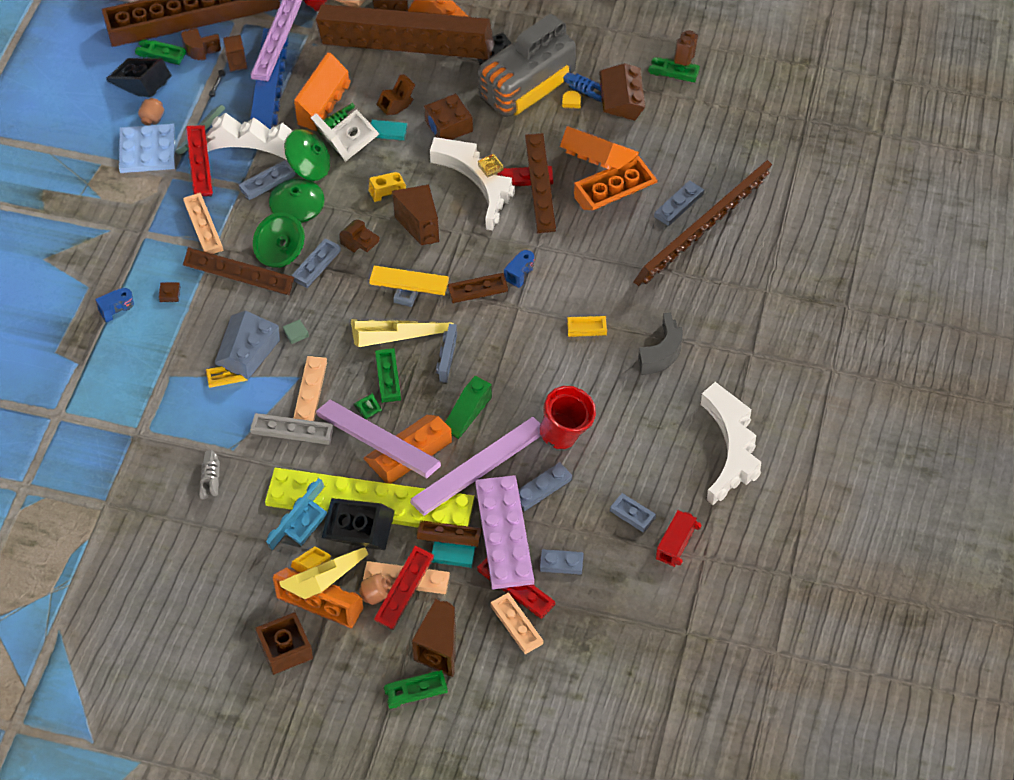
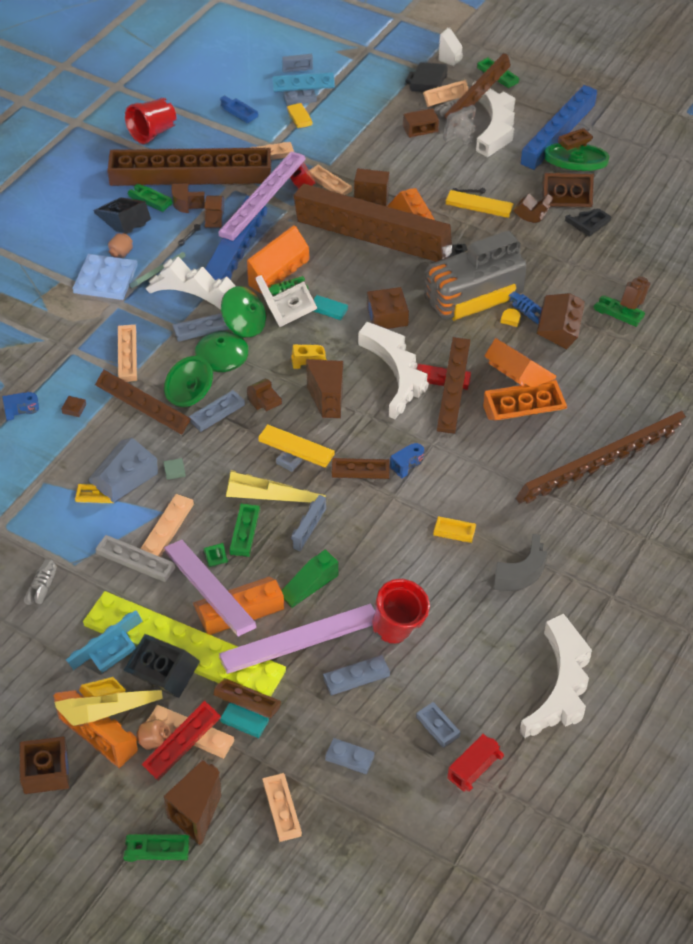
camera: 15 degrees right, 5 degrees down
red plate [186,125,213,196] -> none
reddish brown brick [376,74,415,115] -> none
lavender plate [475,475,534,589] -> none
red plate [477,558,555,619] -> none
clear yellow plate [478,154,503,178] -> none
sand blue plate [654,181,704,226] -> none

